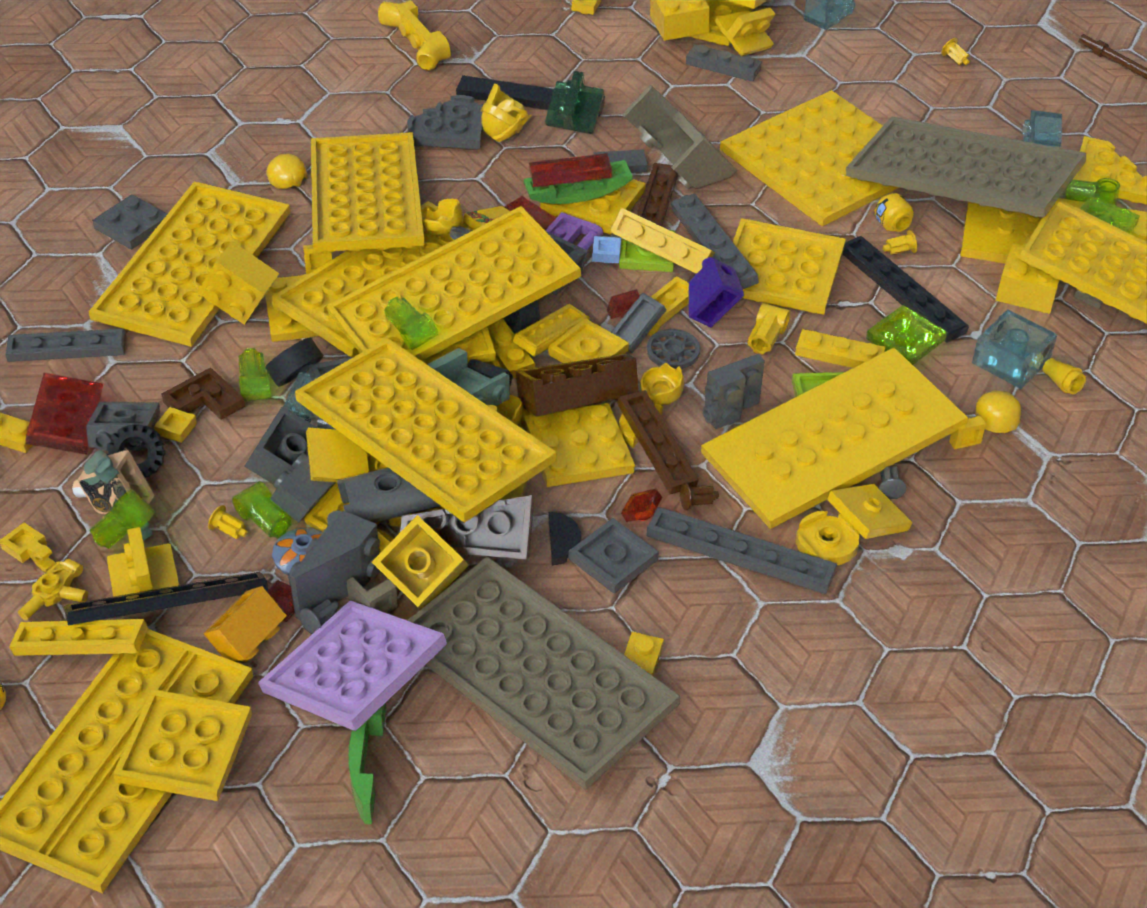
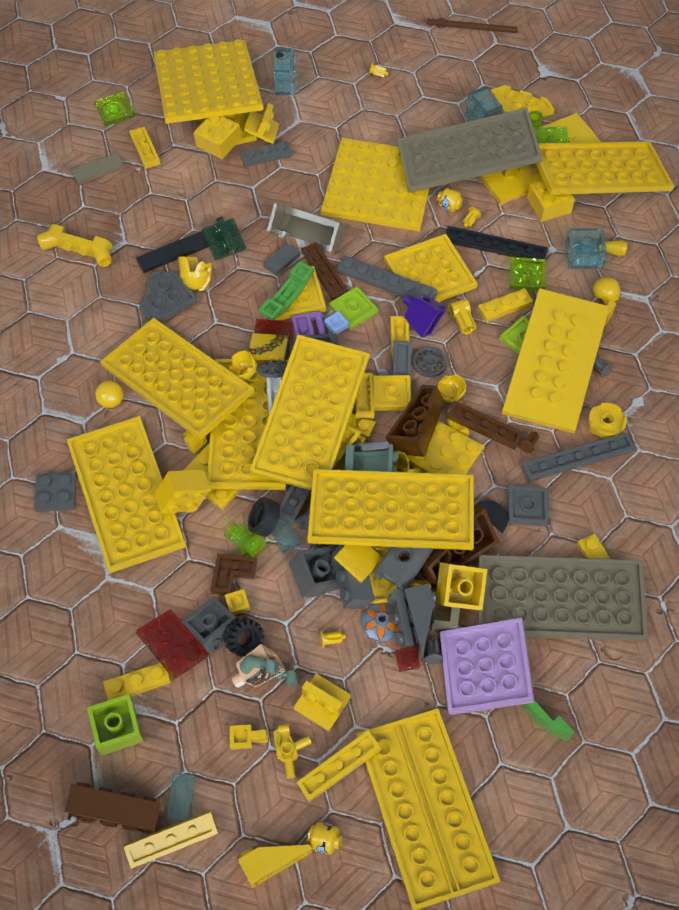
camera: 40 degrees left, 15 degrees up
dark grey tile [5,329,126,362] -> none
black tile [64,572,268,625] -> none
clear neon green piece [89,489,155,549] -> none
yellow plate [113,689,252,801] -> none
light orange brick [203,586,287,662] -> none
clear neon green piece [232,481,292,539] -> none
clear neon green piece [384,297,438,350] -> none
clear red plate [529,153,612,187] -> none
clear red plate [607,289,640,319] -> none
yellow plate [610,208,715,274] -> none
clear red plate [621,488,662,522] -> none
dark grey plate [702,354,765,429] -> none
yellow plate [827,484,913,539] -> none

